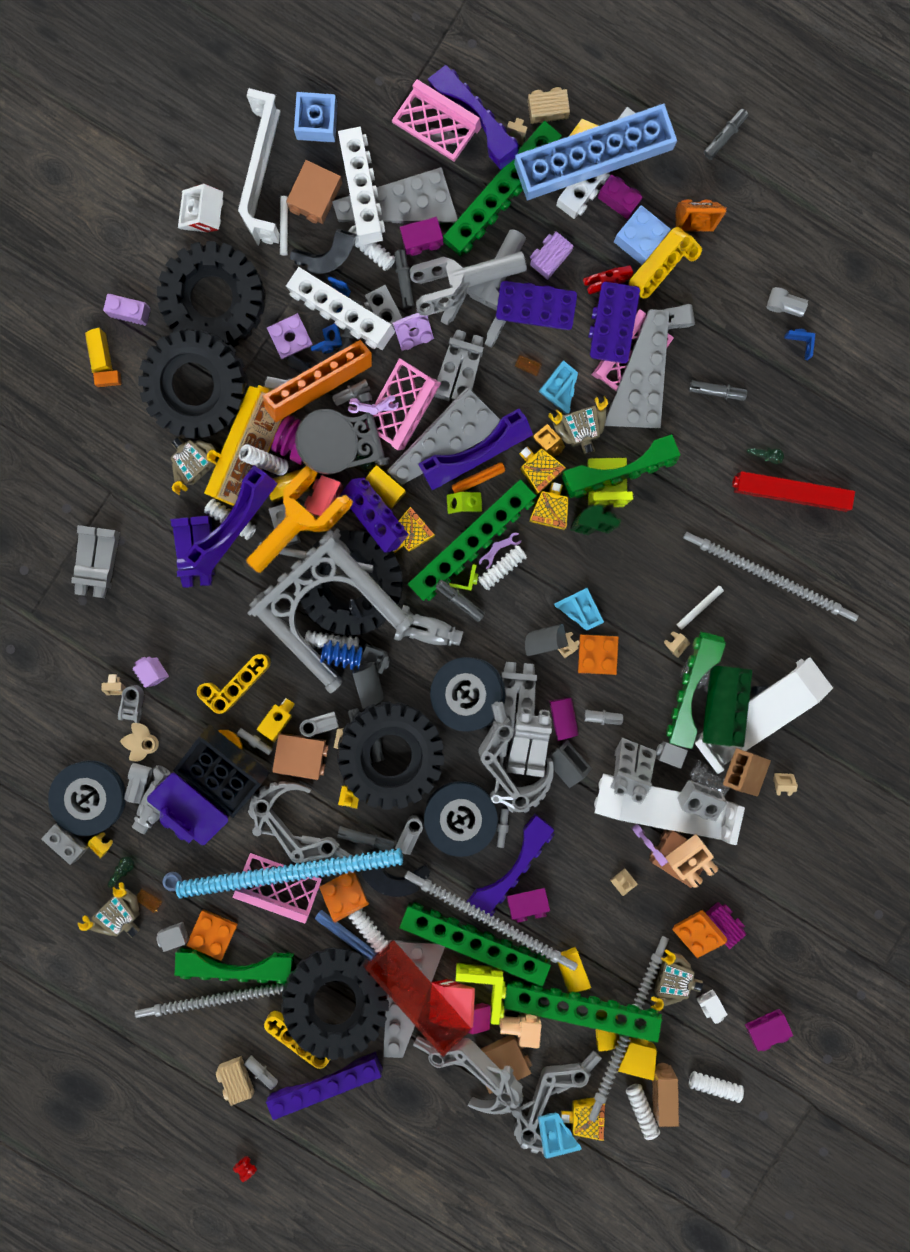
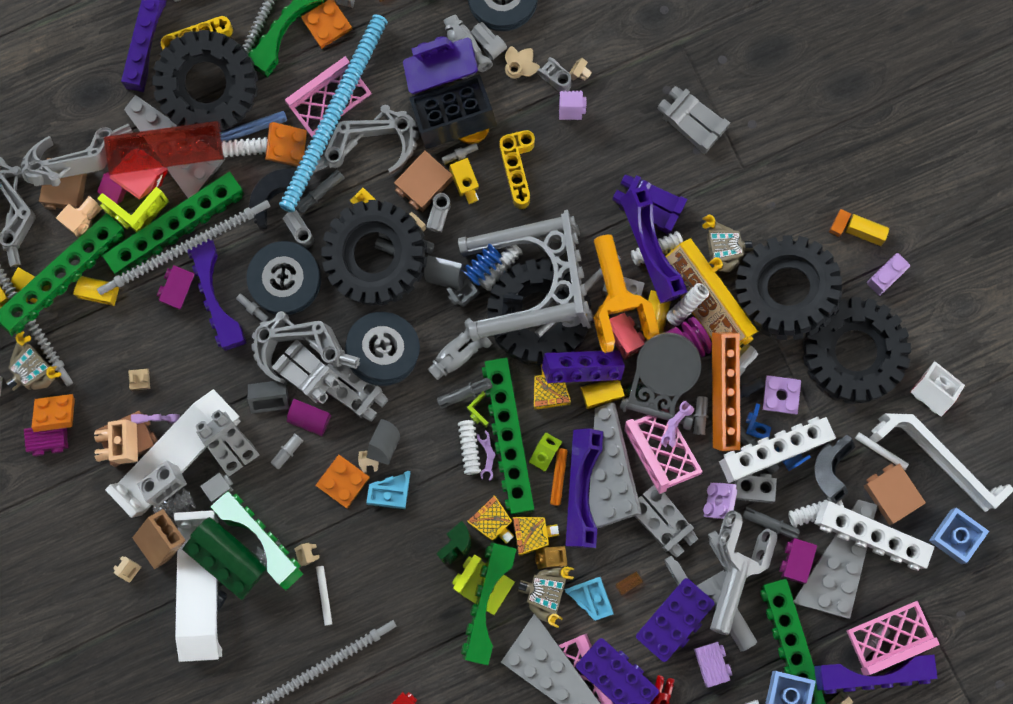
camera: 125 degrees right, 10 degrees down
sand blue plate [163,872,182,891] -> none

